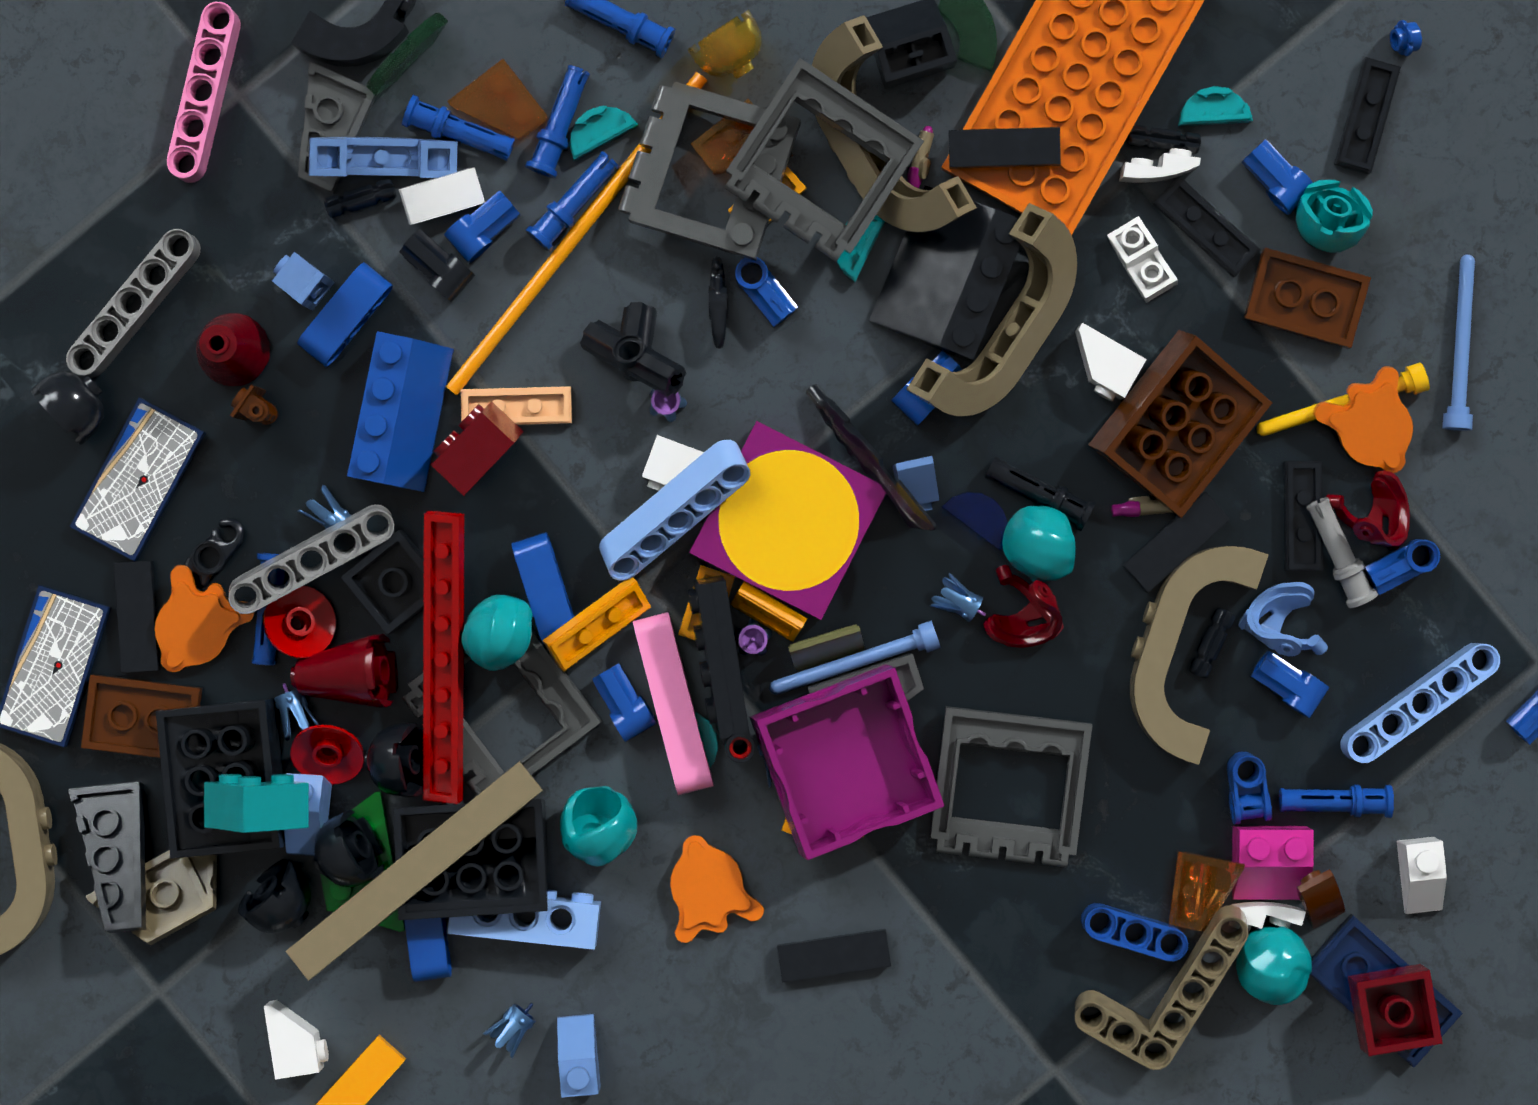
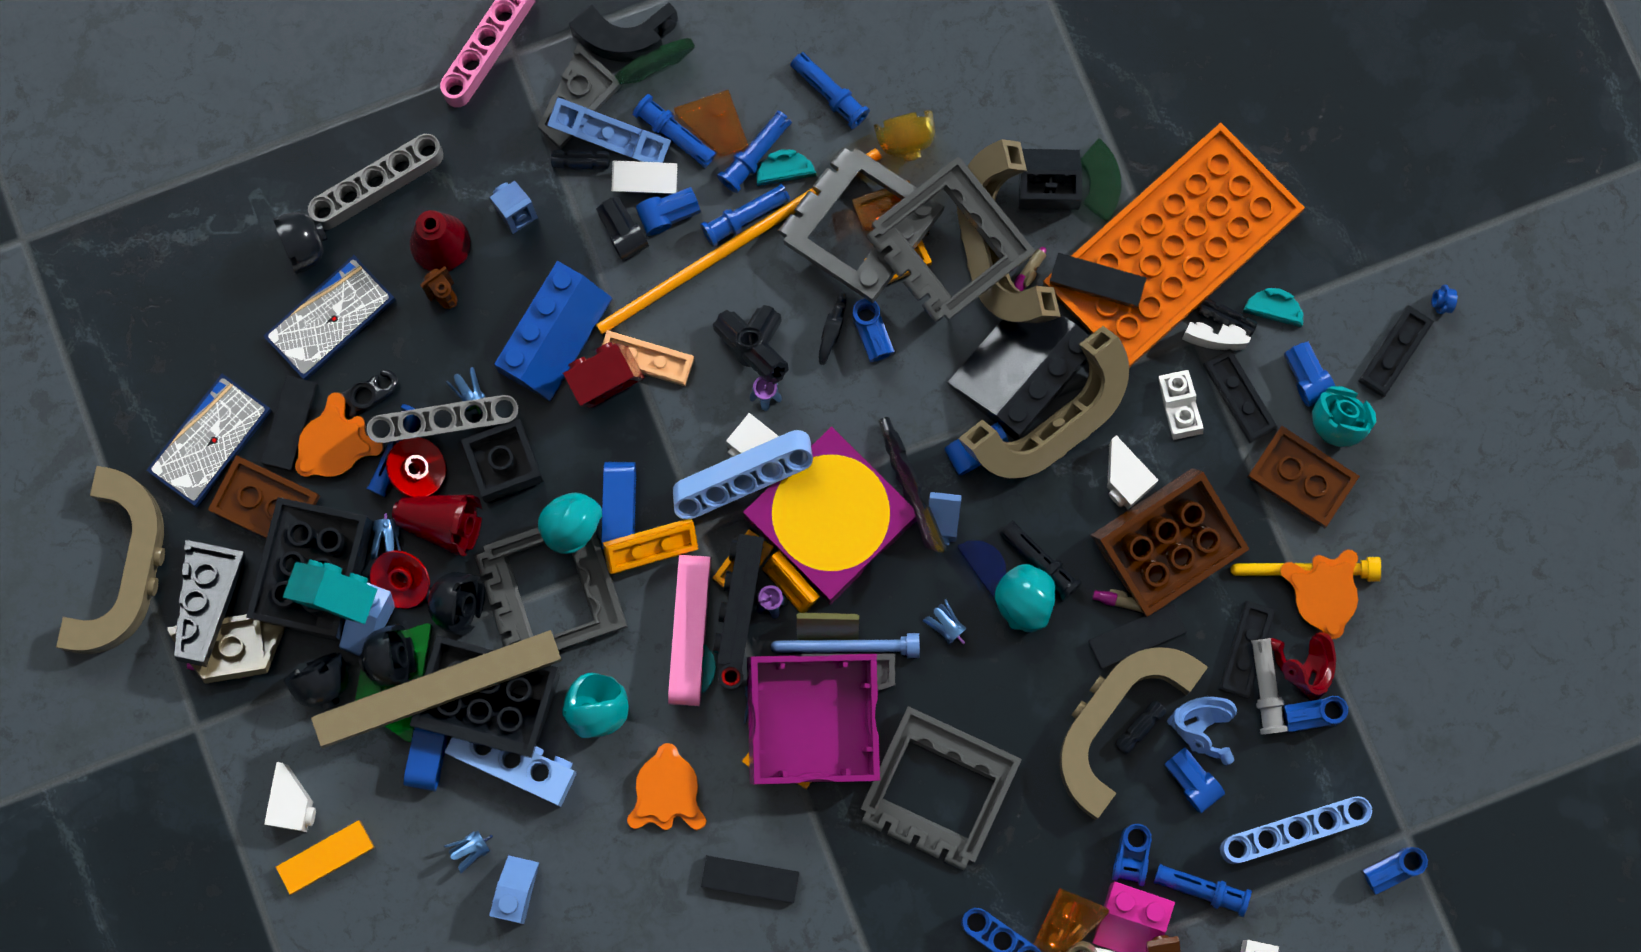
camera: 20 degrees right, 10 degrees down
blue beam [297,262,393,368] -> none
red plate [423,511,464,804] -> none
blue piece [592,663,657,742] -> none
teal tile [836,215,885,283] -> none
dark red helmet [984,565,1064,648] -> none
medium blue piece [1442,254,1475,431] -> none

